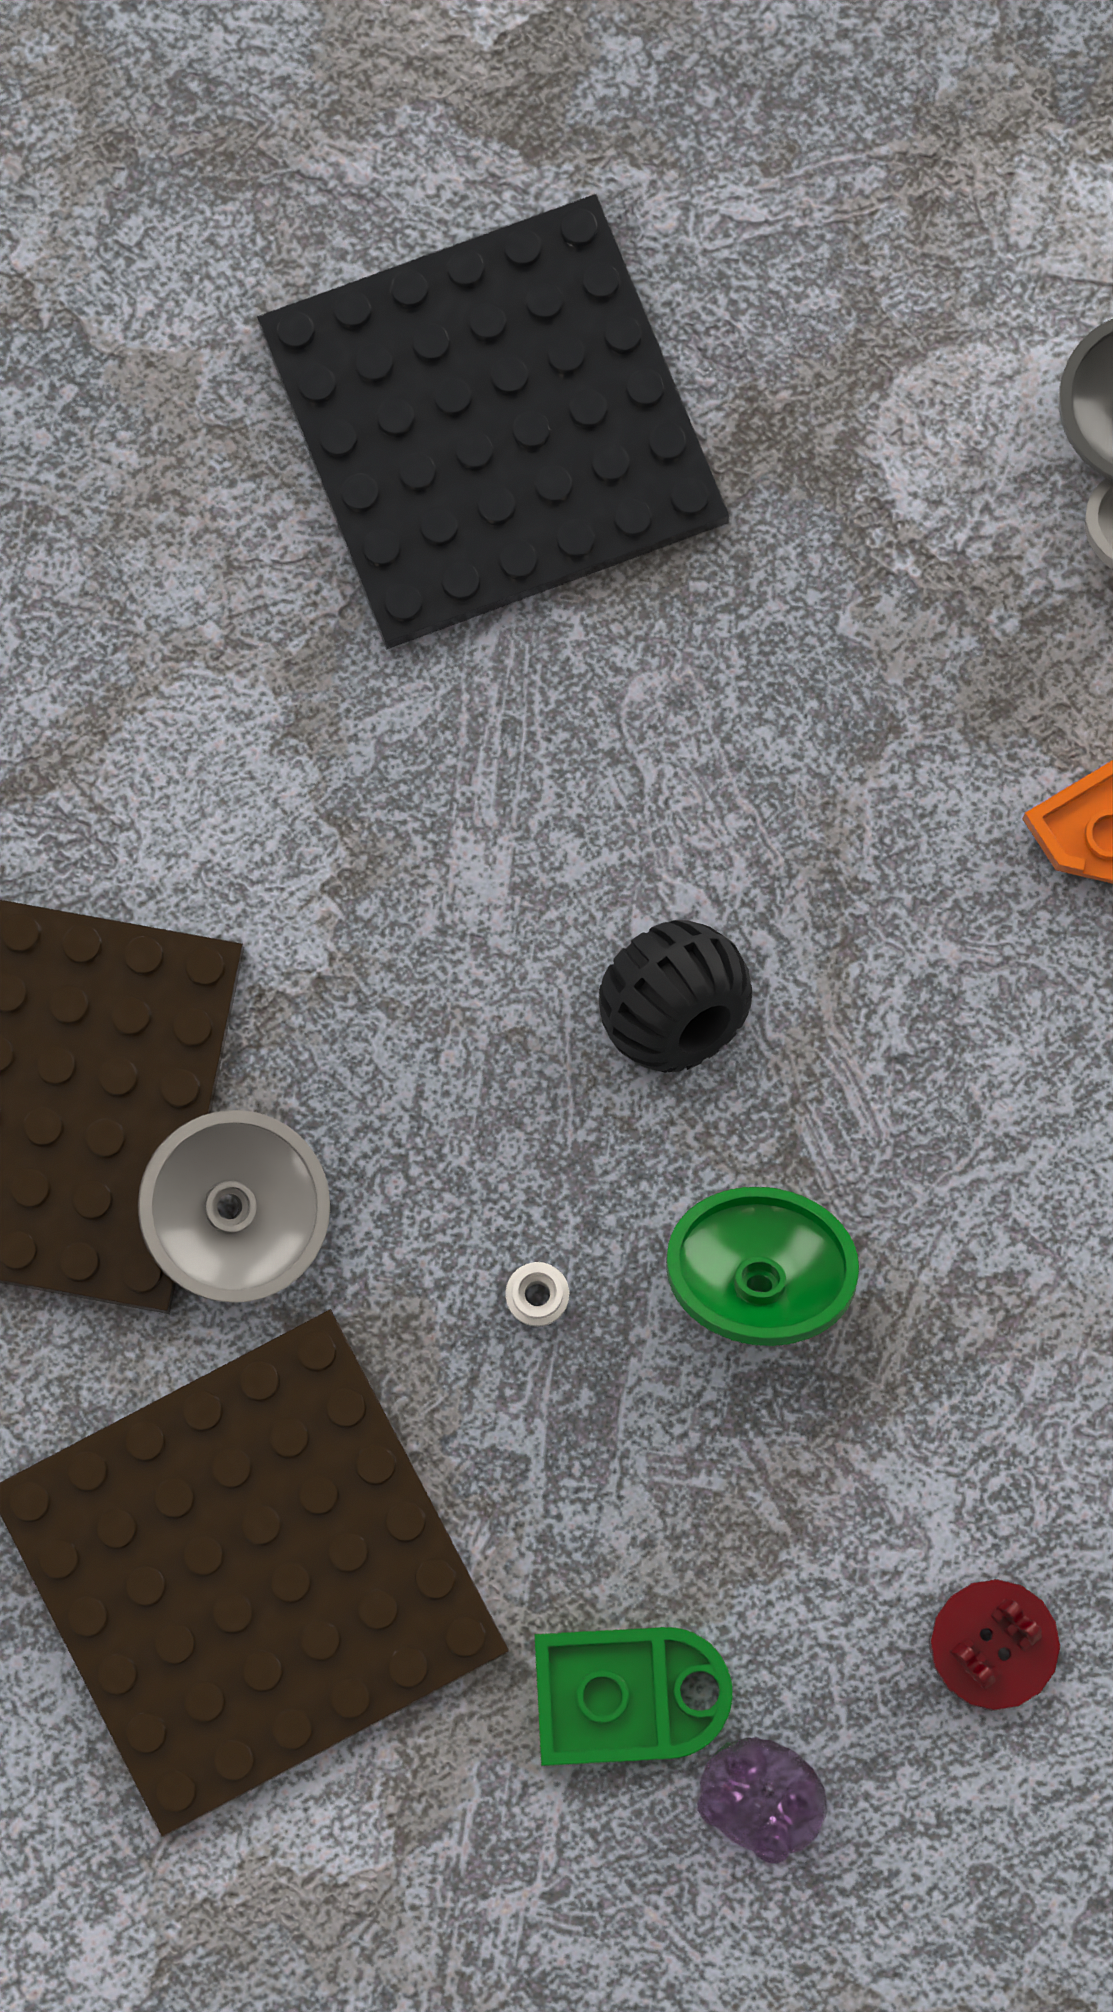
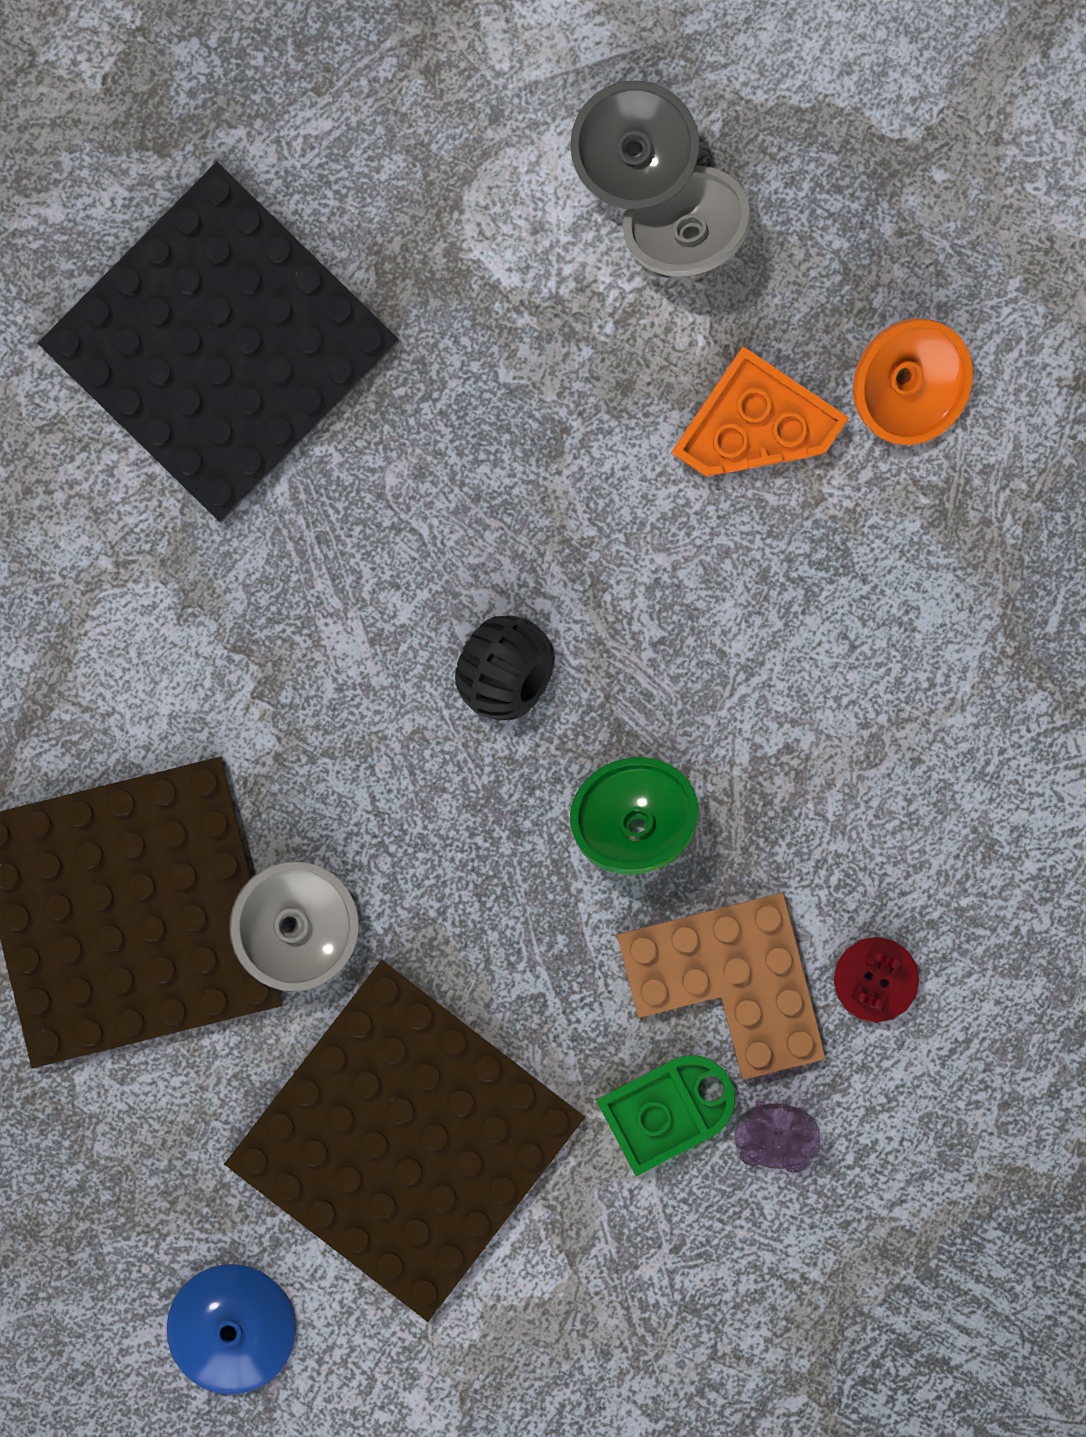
camera: 25 degrees left, 10 degrees up
white plate [506,1262,569,1327] -> none
none -> medium nougat plate [617,892,826,1080]

